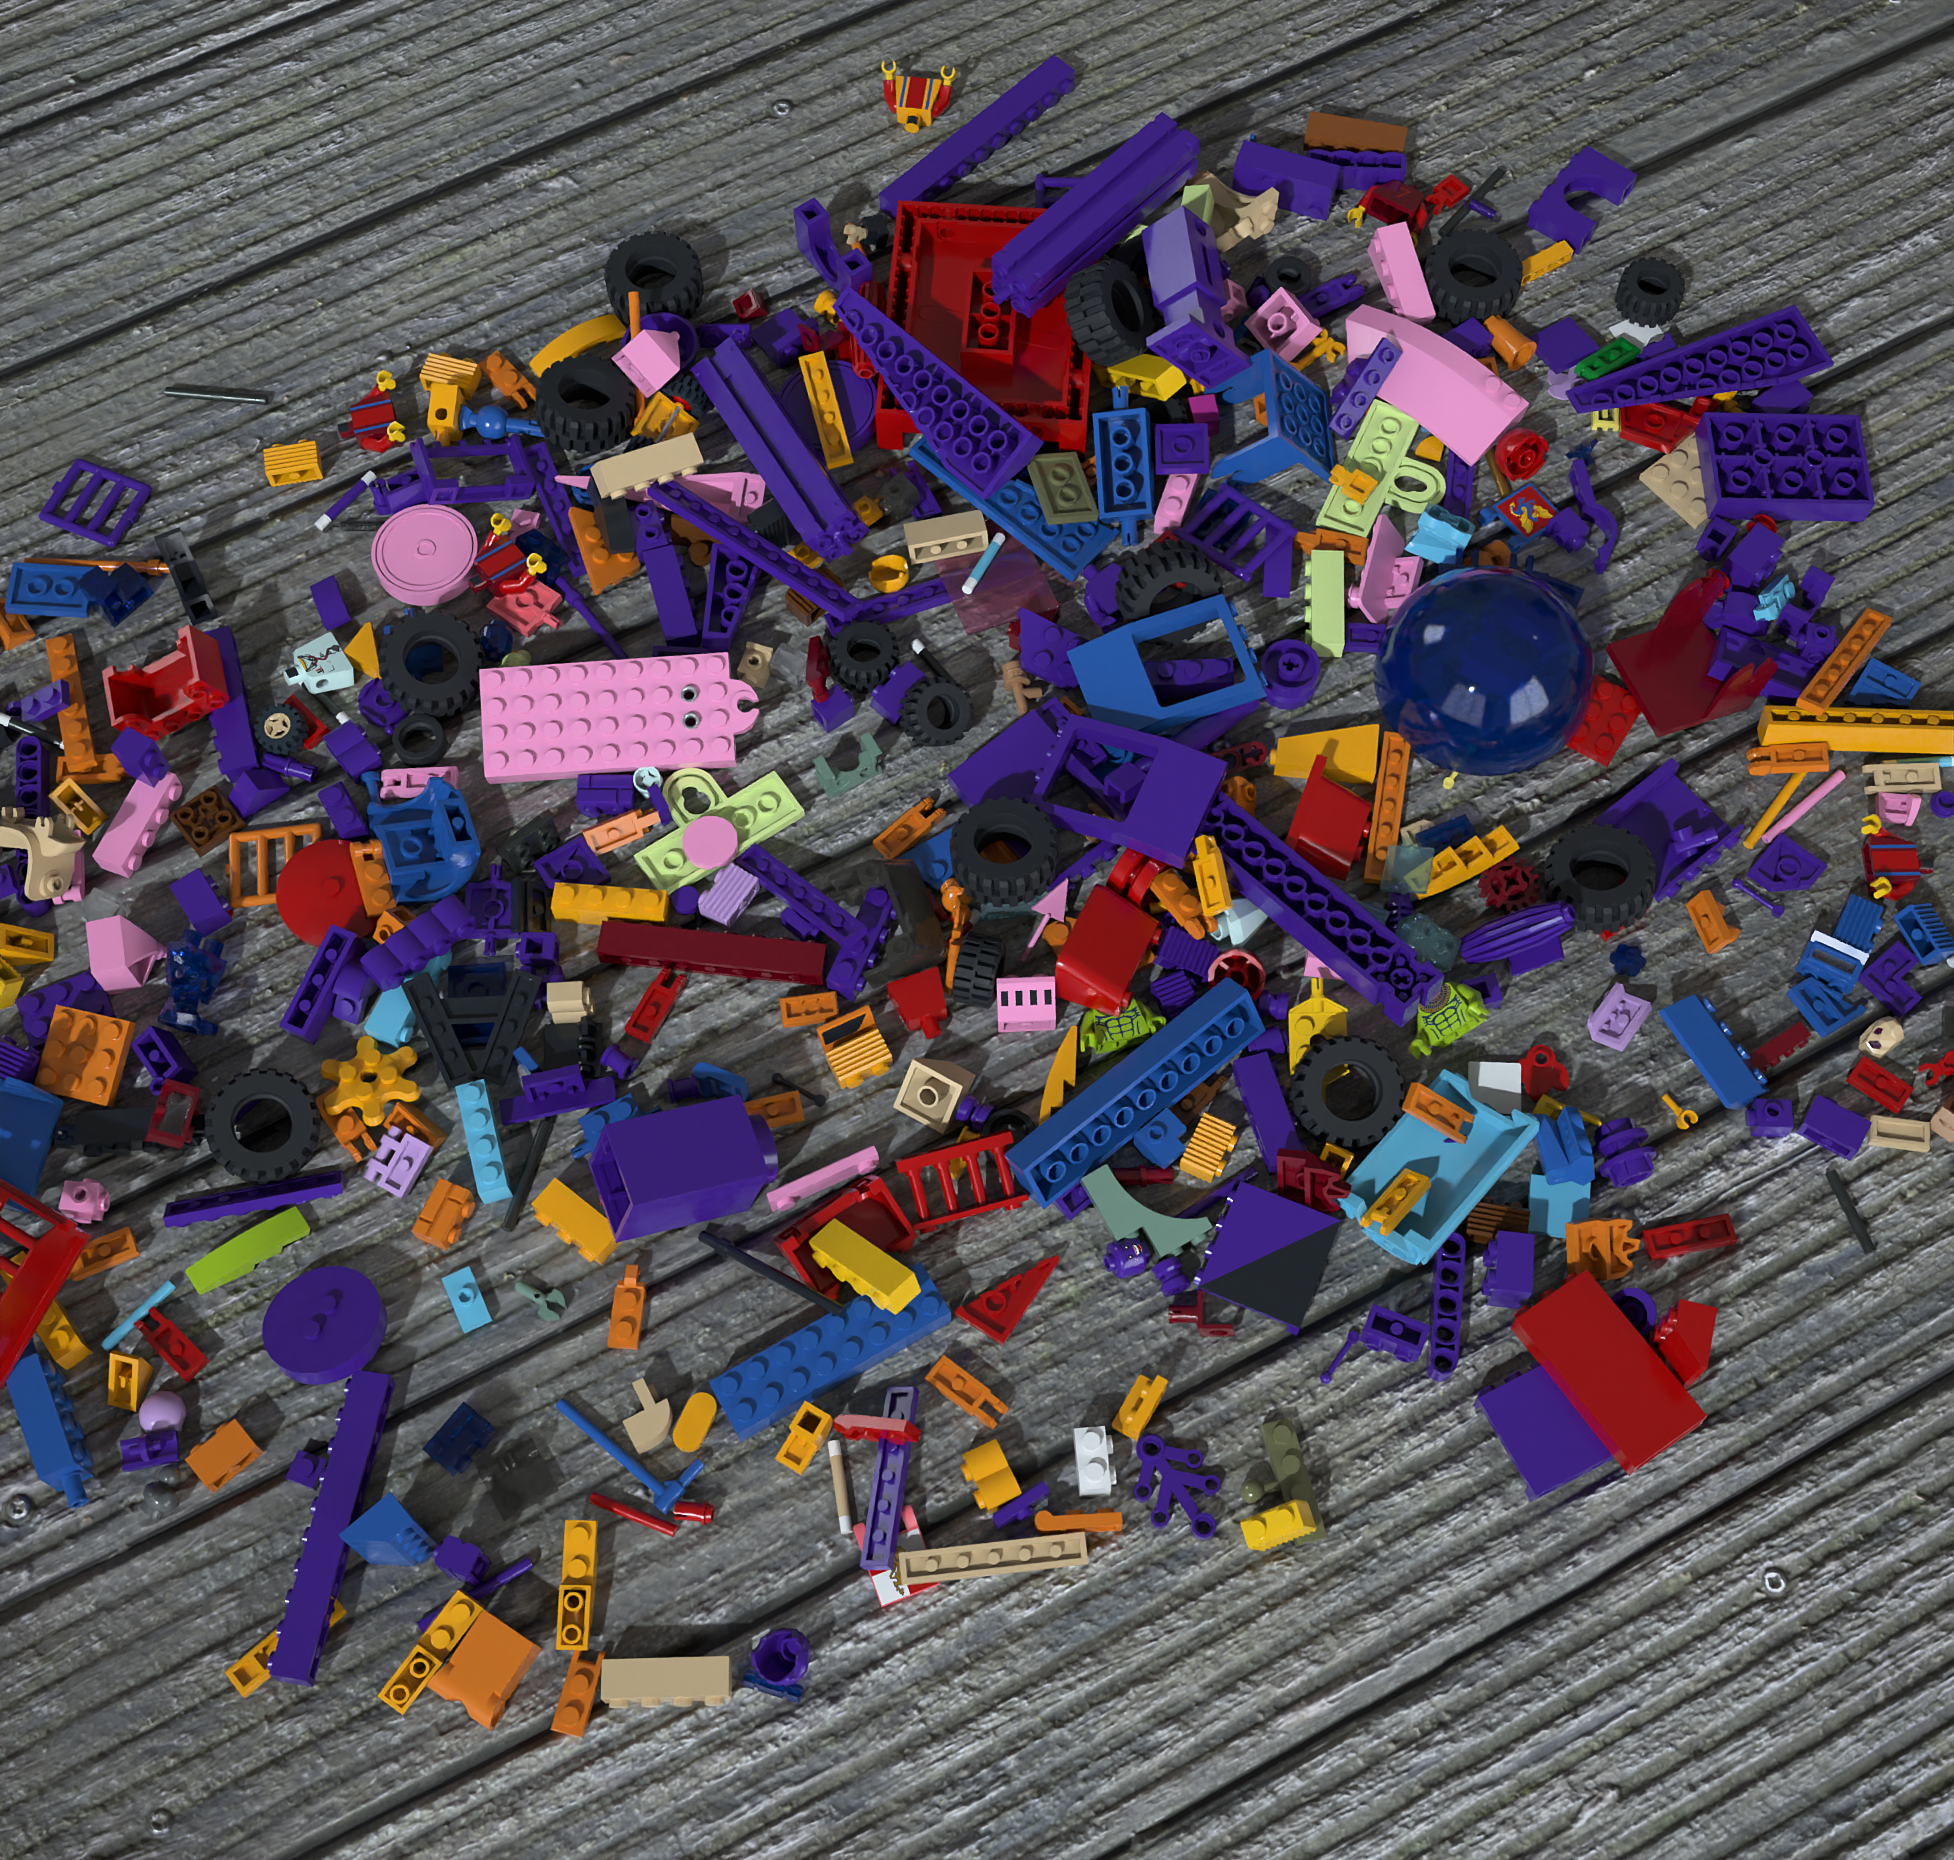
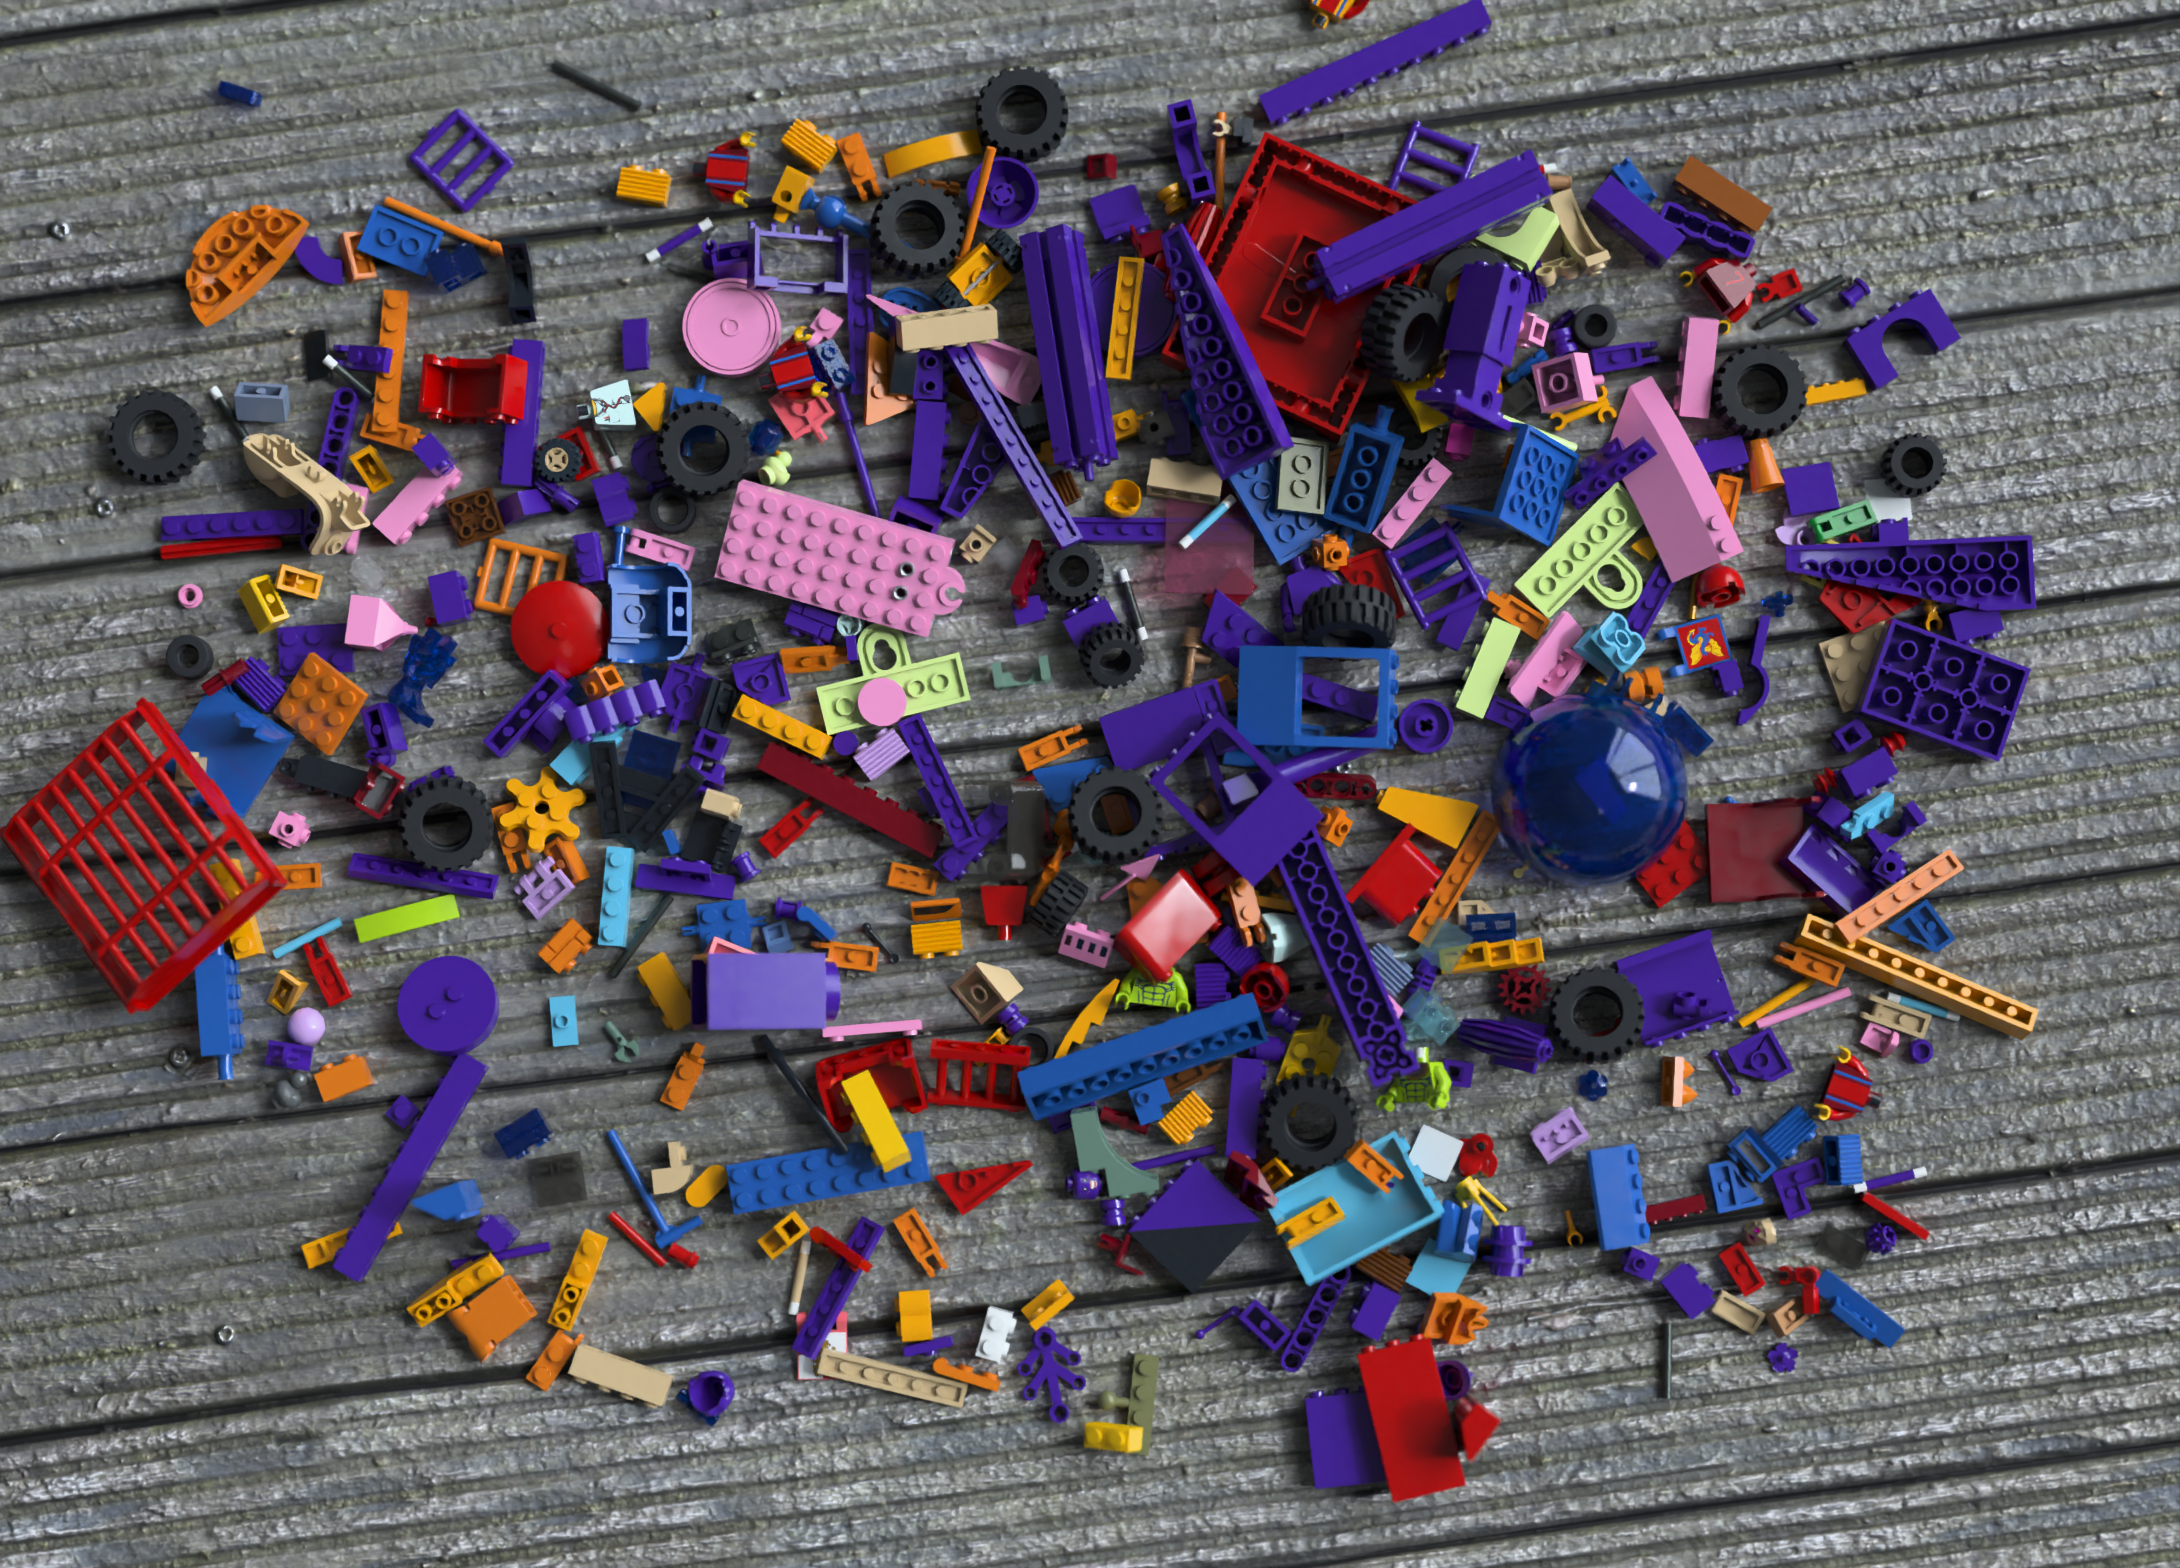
camera: 25 degrees right, 20 degrees up
orange plate [350,839,397,918] -> none
bright pink piece [611,329,680,398] -> none
dark purple hinge [699,322,752,348] -> none
dark purple plate [1155,423,1209,475] -> none
light orange hinge [1193,835,1233,916] -> none
light orange plate [1328,464,1378,506] -> none
red tile [1641,1213,1738,1261] -> none
none -> orange brick [1312,534,1349,571]
none -> dark purple bush [1837,277,1871,310]

